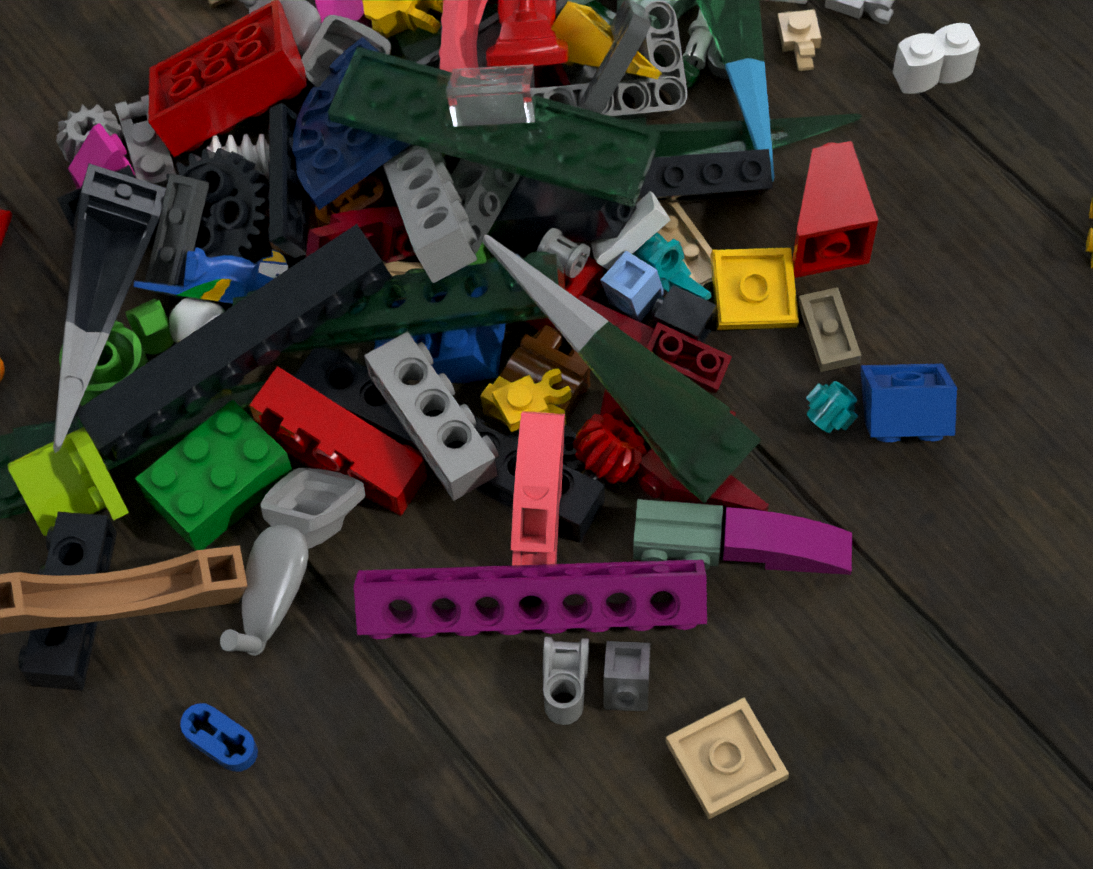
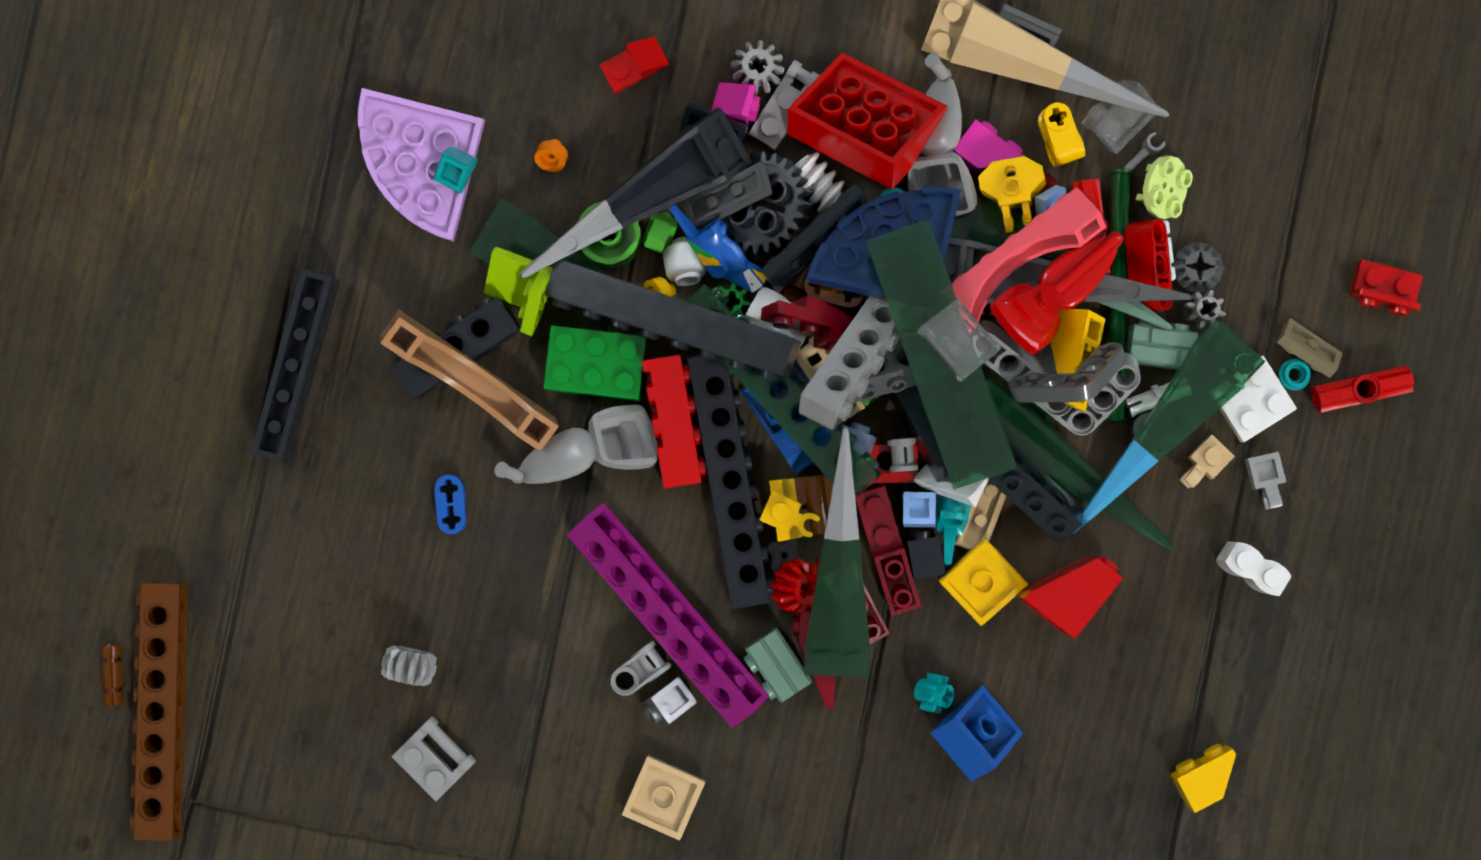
camera: 50 degrees right, 25 degrees up
light grey brick [364,331,499,501] -> none
coral slope [511,411,565,566] -> none
magenta slope [723,507,852,575] -> none
dark tan plate [798,287,862,372] -> none

